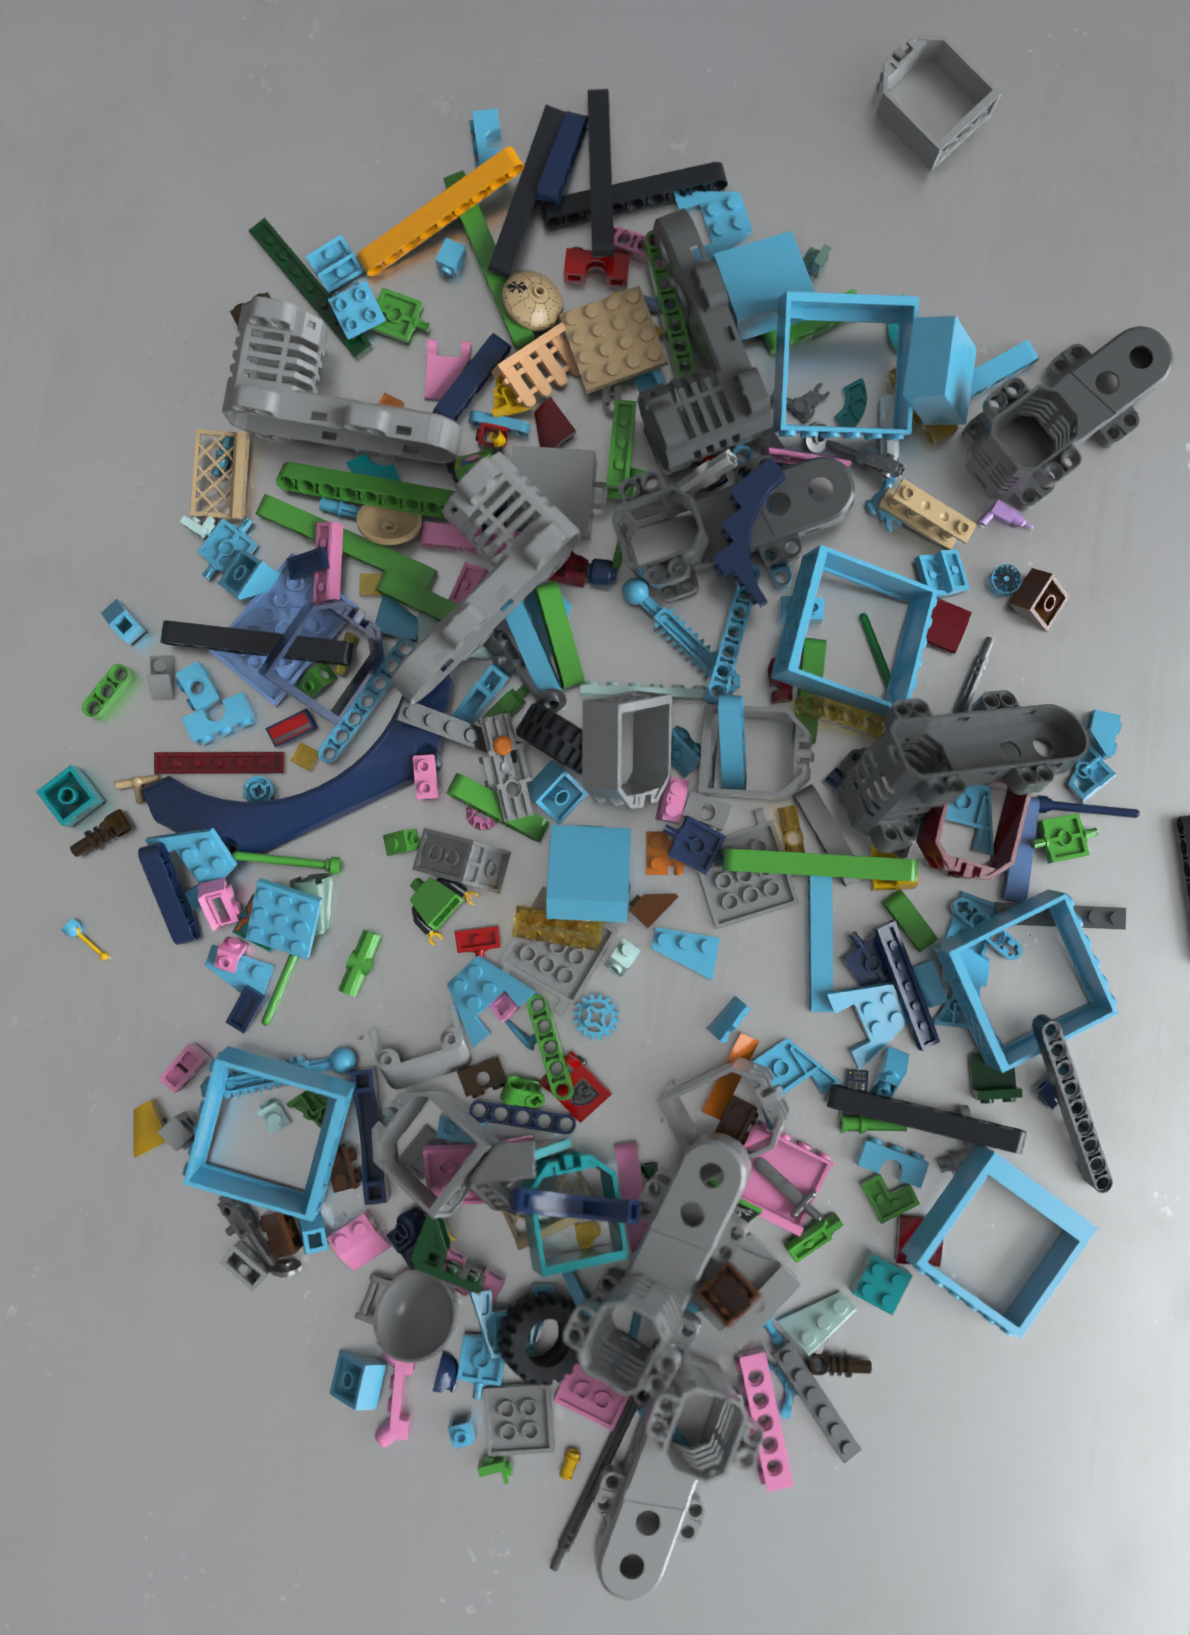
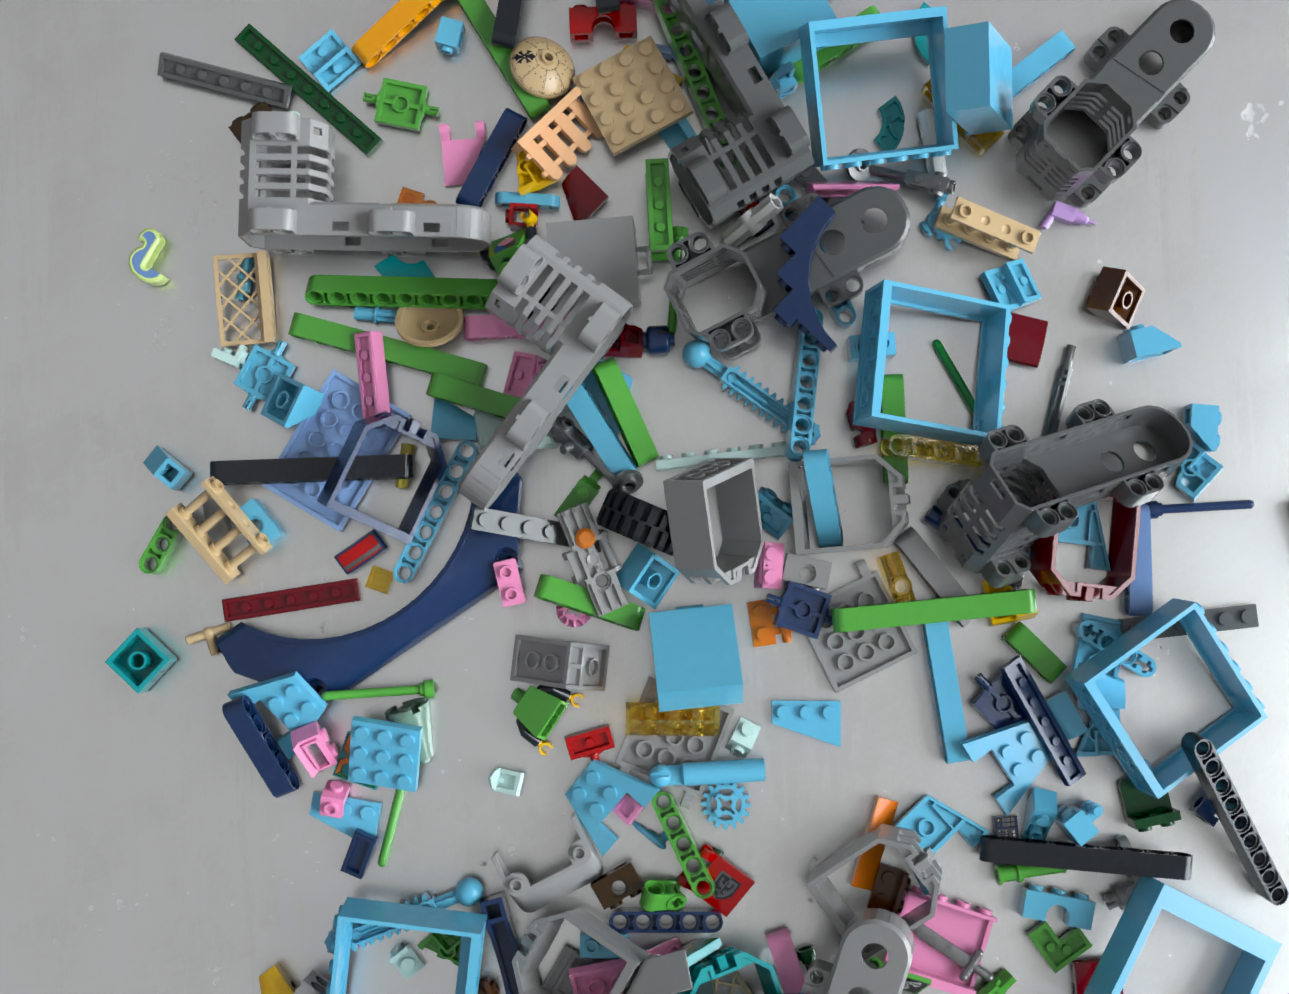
camera: 10 degrees left, 0 degrees up
hinge [61,918,108,961] -> none
dark brown piece [70,809,133,857] -> none
bright pink brick [159,1043,210,1093] -> none
medium azure arch [182,692,256,745] -> none
medium azure wheel [243,776,276,802] -> none
dark blue tile [287,547,330,580] -> none
bright green bracket [296,663,337,699] -> none
medium azure plate [328,281,386,340] -> none
bright green piece [338,929,381,997] -> none
clear yellow tile [359,573,382,597] -> none
bright green bracket [383,829,419,856] -> none
medium azure slope [452,664,512,724] -> none
light grey beam [602,382,622,417] -> none
reddish brown slope [628,894,679,929] -> none
medium azure slope [706,996,751,1044] -> none
flat silver piece [770,383,830,422] -> none
medium azure wheel [988,564,1022,597] -> none
bright green plate [1030,813,1098,864] -> none
none -> yellowish green animal [128,228,169,286]
none -> dark grey plate [157,52,292,109]
none -> tan fence [165,476,273,585]
none -> light aqua plate [488,768,525,796]
none -> medium azure piece [649,758,766,788]
none -> medium azure slope [769,61,798,100]
none -> medium azure brick [1055,800,1103,847]
none -> medium azure slope [1117,324,1182,364]

